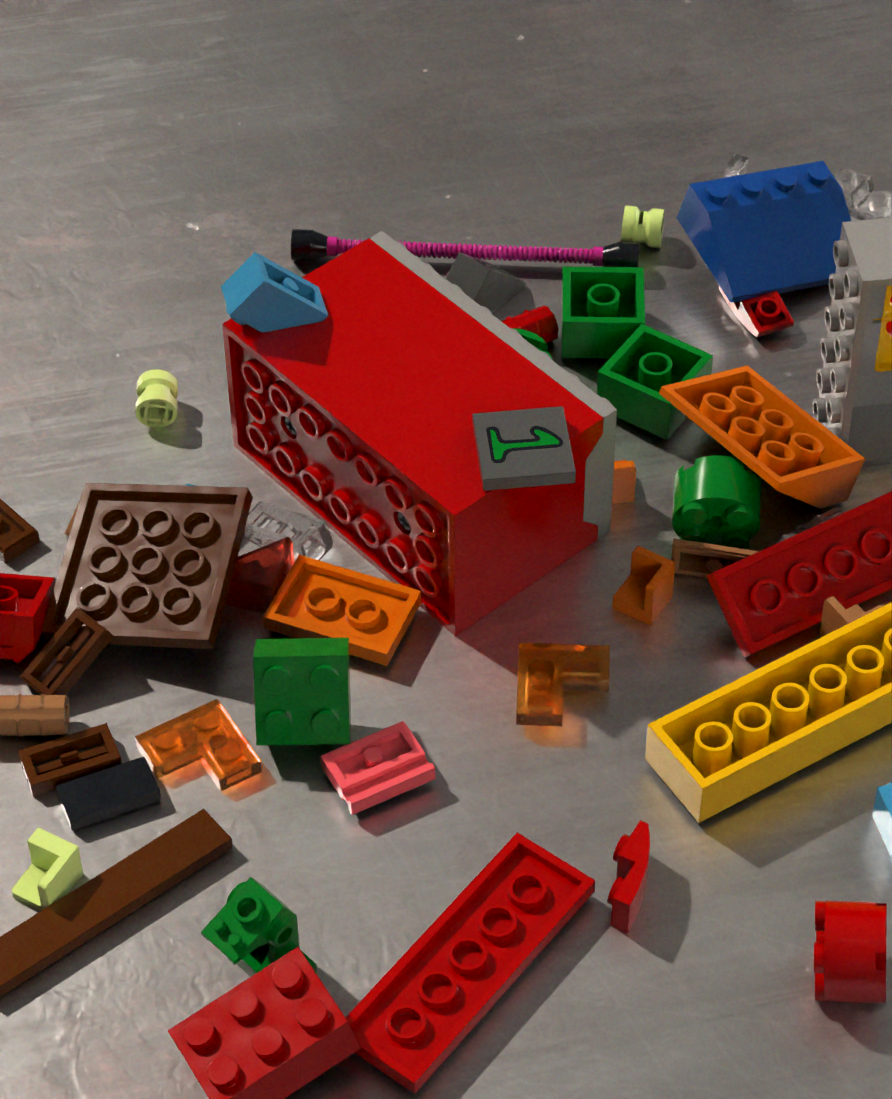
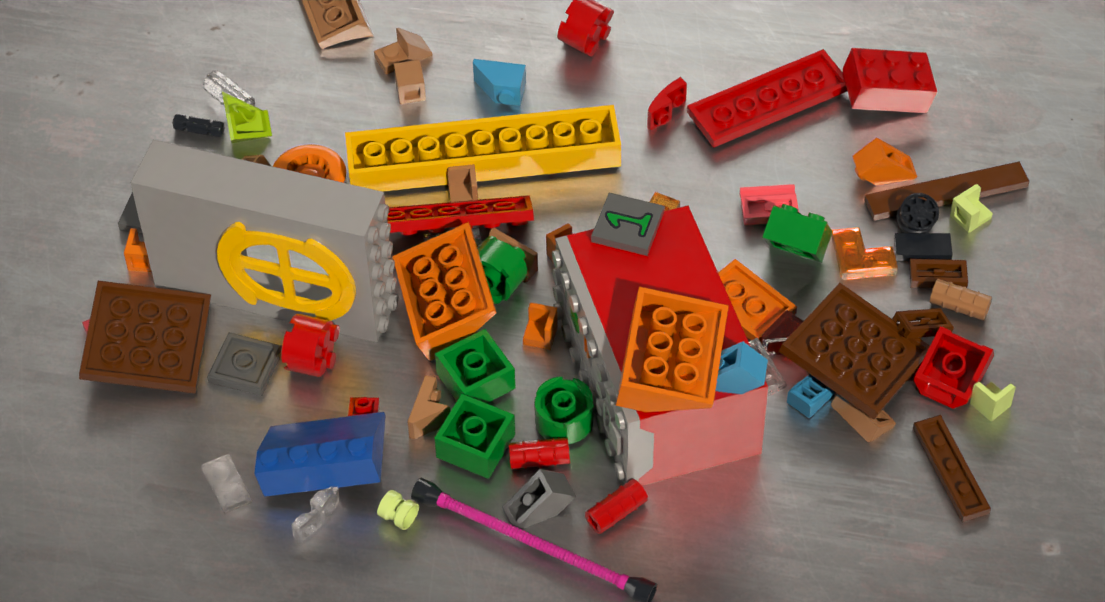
camera: 155 degrees left, 5 degrees up
yellowish green wheel [135,369,178,428] -> none
green tile [201,877,317,977] -> none
none -> medium nougat slope [408,375,451,439]
none -> orange slope [616,287,728,412]
none -> orange slope [852,137,918,186]
none -> black wheel [896,193,939,233]

